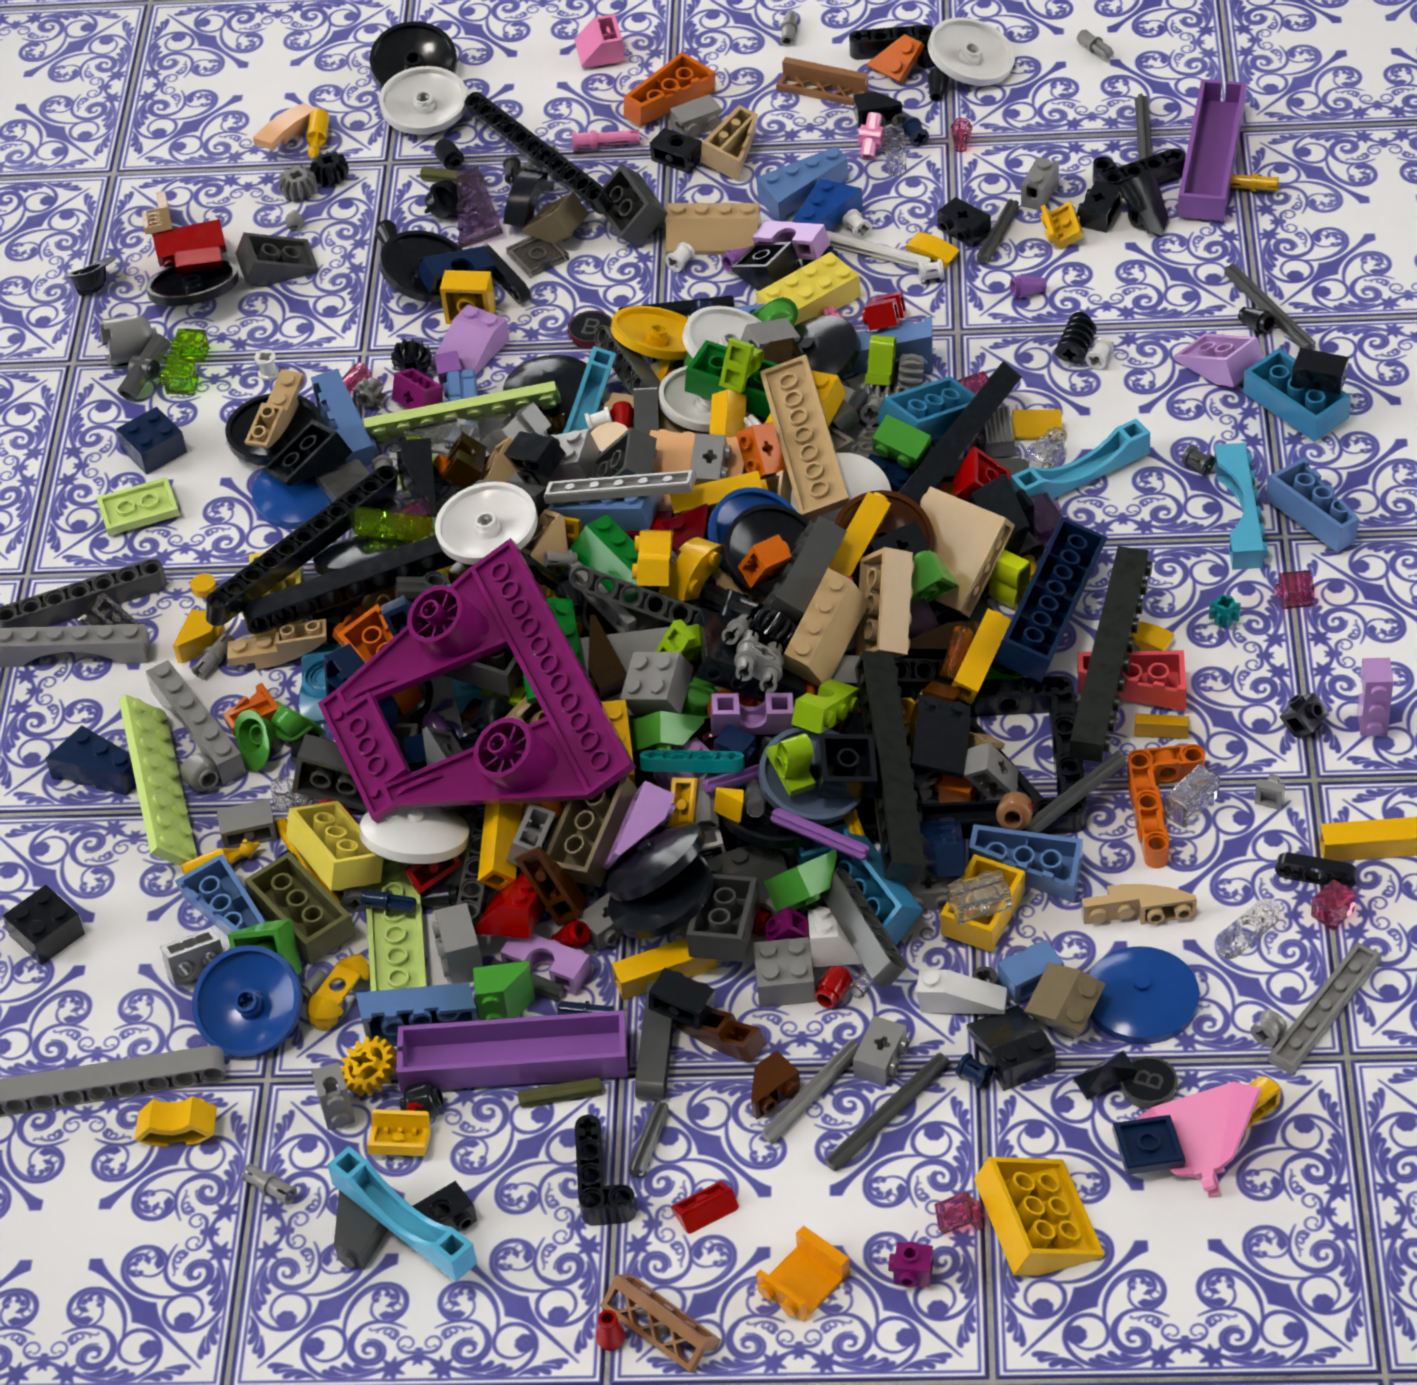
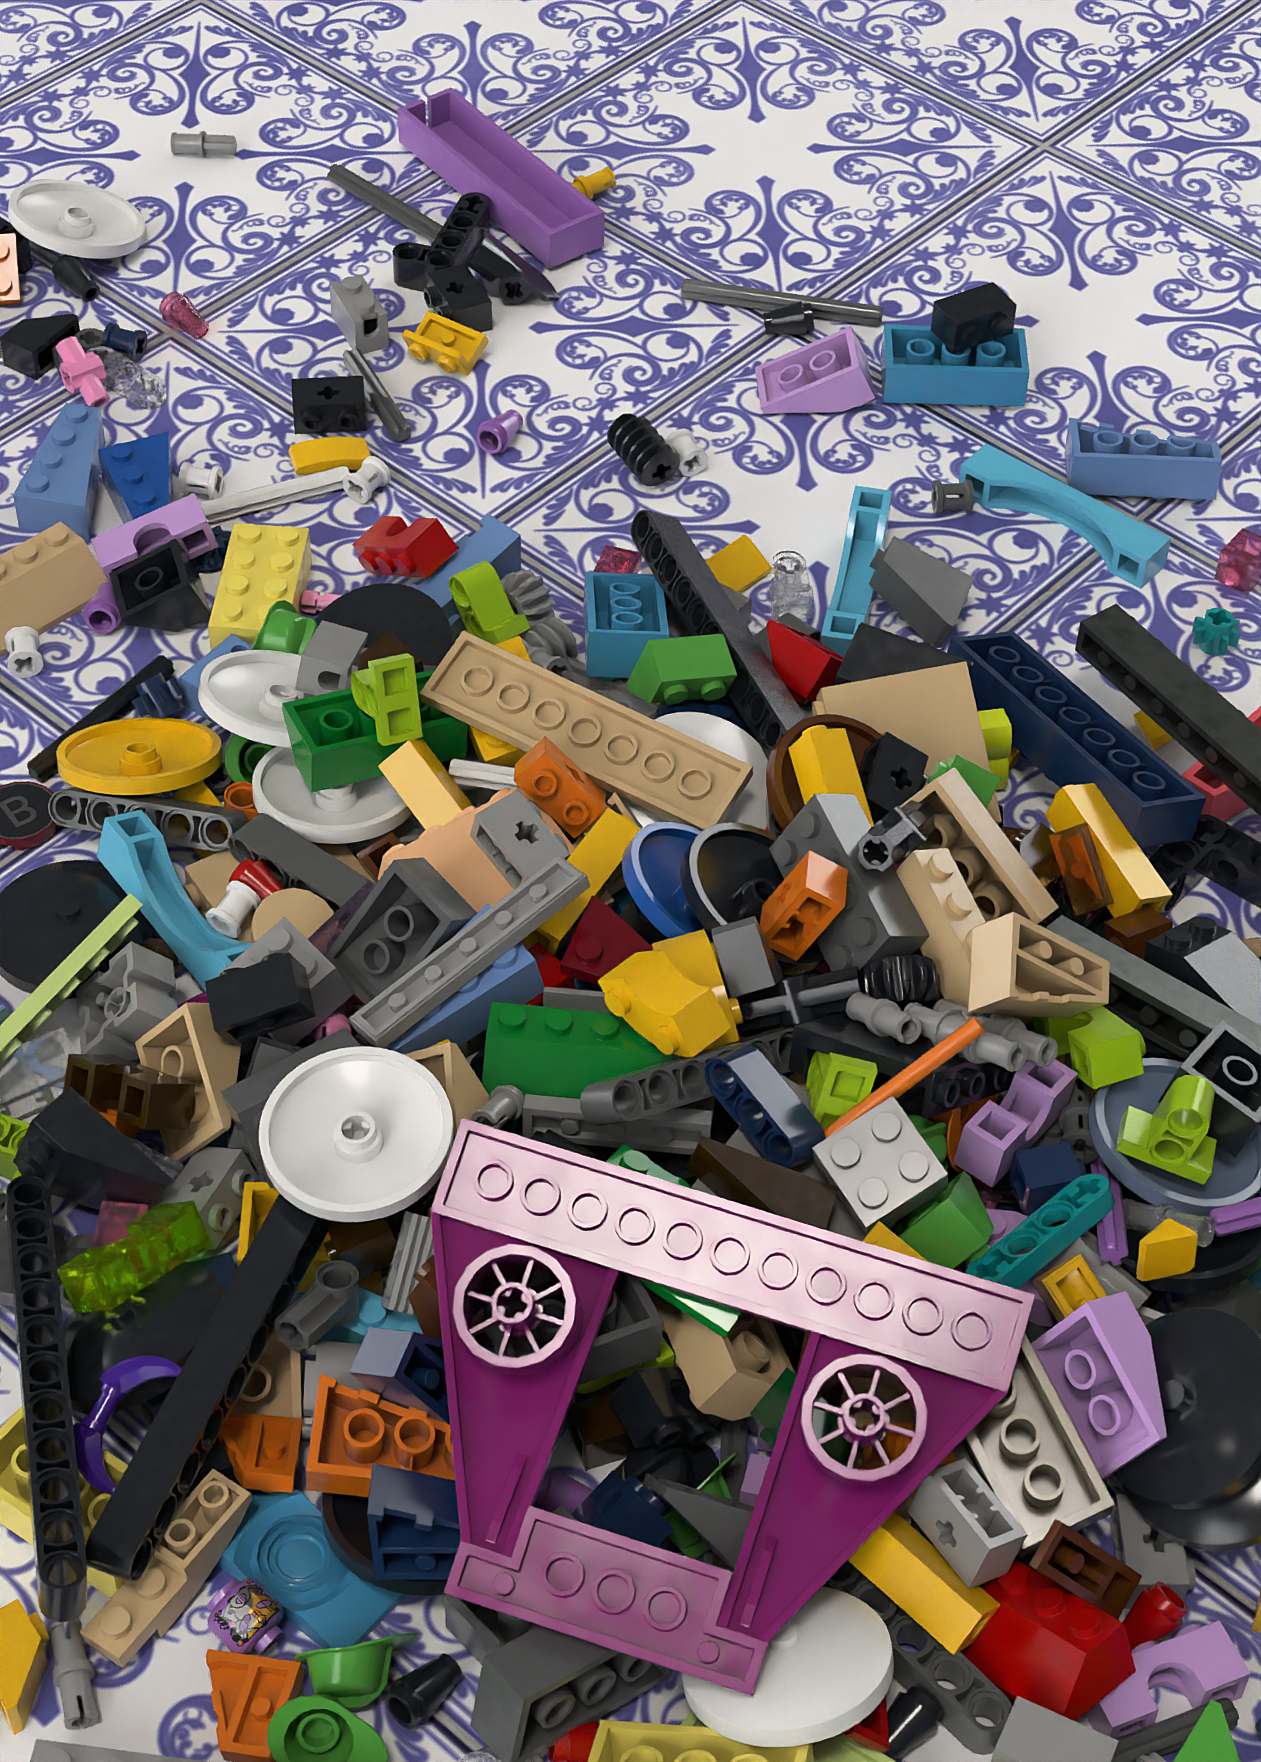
camera: 55 degrees left, 0 degrees up
none -> dark purple piece [73,1356,182,1495]
none -> head [207,1577,284,1655]
none -> dark blue beam [704,1045,826,1169]
none -> dark grey slope [711,916,783,998]
none -> orange bar [824,1017,986,1138]
none -> black piece [857,800,936,872]
none -> dark grey slope [869,536,975,650]
none -> tan wedge [968,912,1110,1018]

